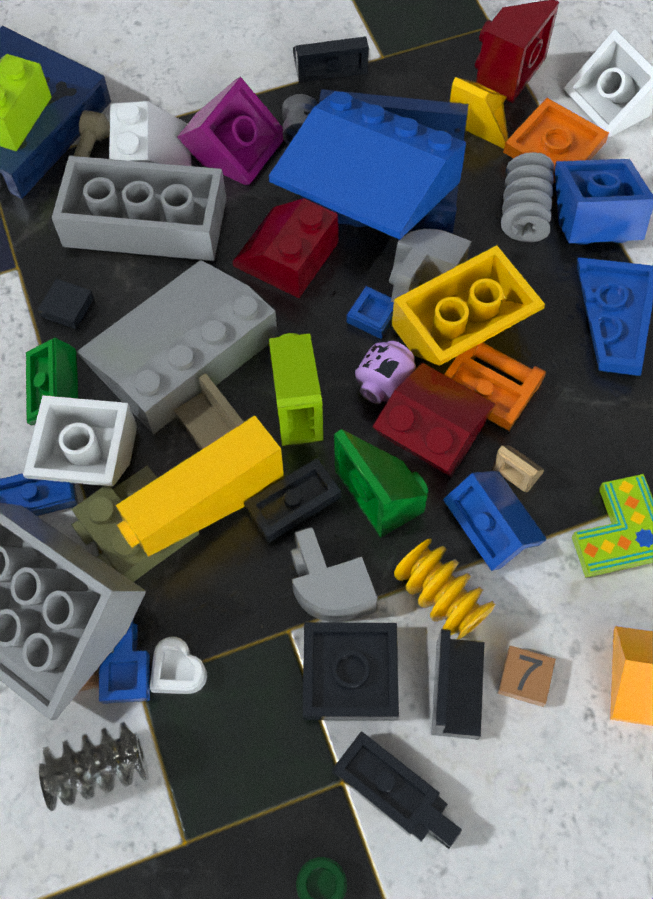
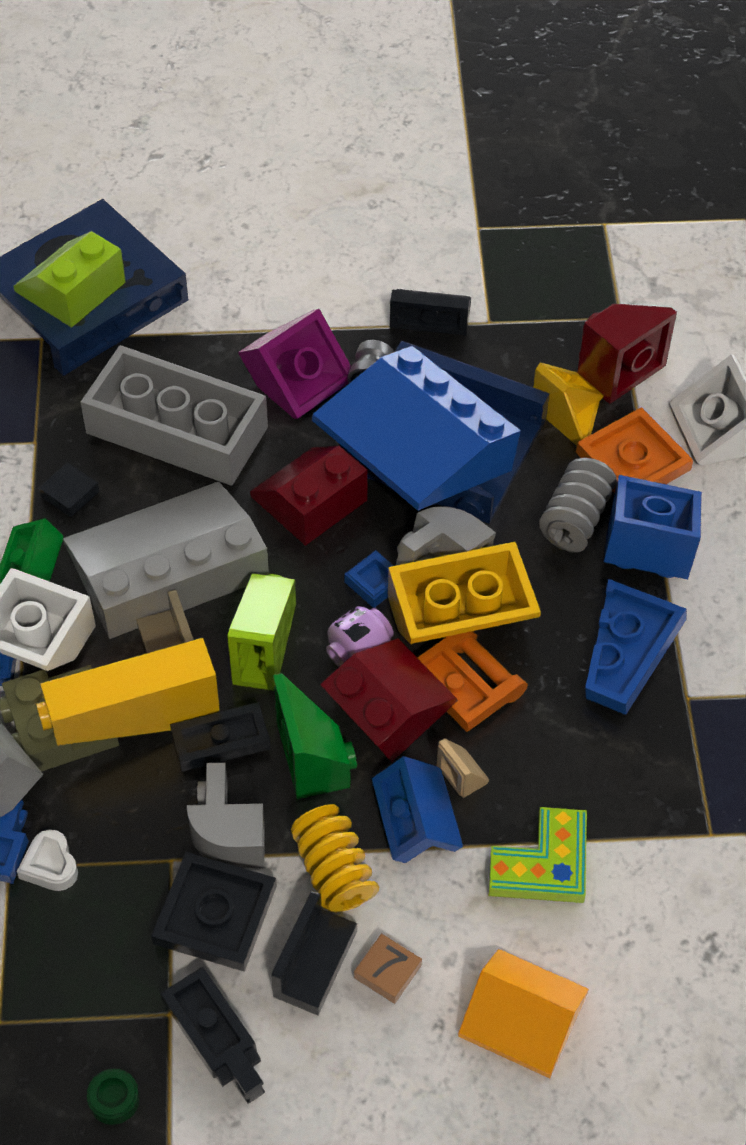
camera: 15 degrees right, 10 degrees down
dark tan piece [73,110,110,157] -> none
white slope [109,101,192,166] -> none

